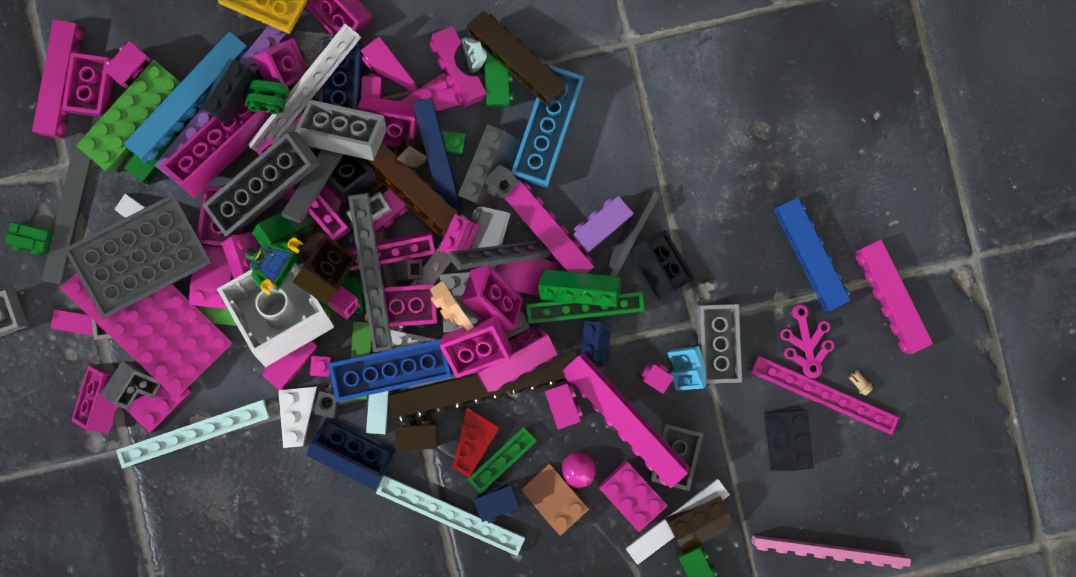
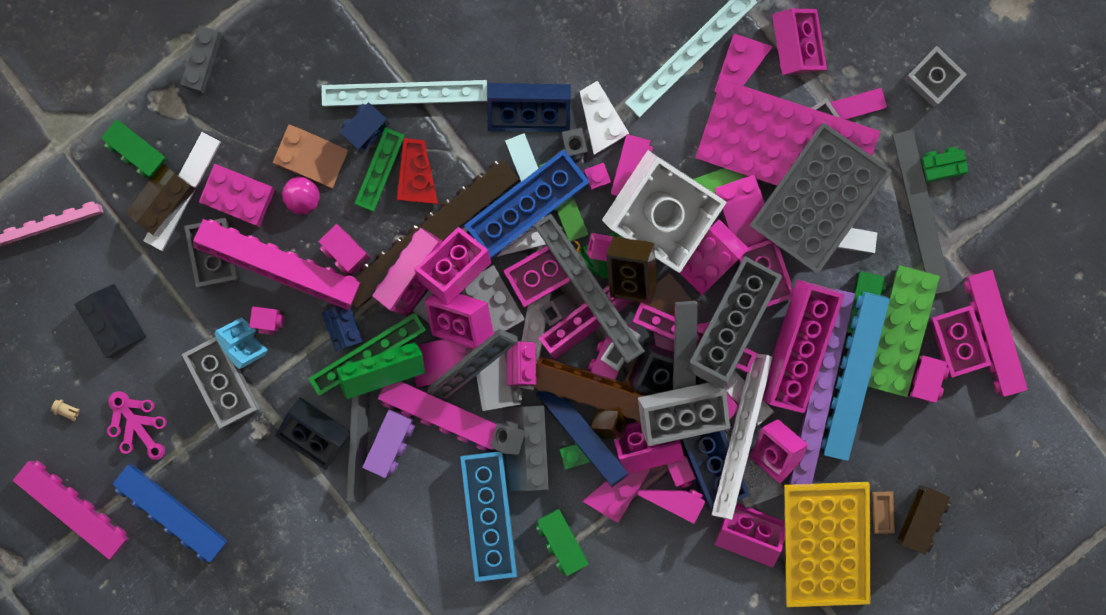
camera: 155 degrees right, 0 degrees up
flat silver brick [101,360,161,410] -> none
black slope [198,59,259,126] -> none
green brick [245,80,289,115] -> none
torso [245,237,303,295] -> none
green brick [252,212,317,247] -> none
dark brown brick [396,419,440,451] -> none
dark pink arch [430,26,486,108] -> none
light nougat plate [430,281,474,332] -> none
light aqua wing [460,37,486,74] -> none
dark brown brick [467,10,566,108] -> none
dark pink tile [750,355,900,435] -> none

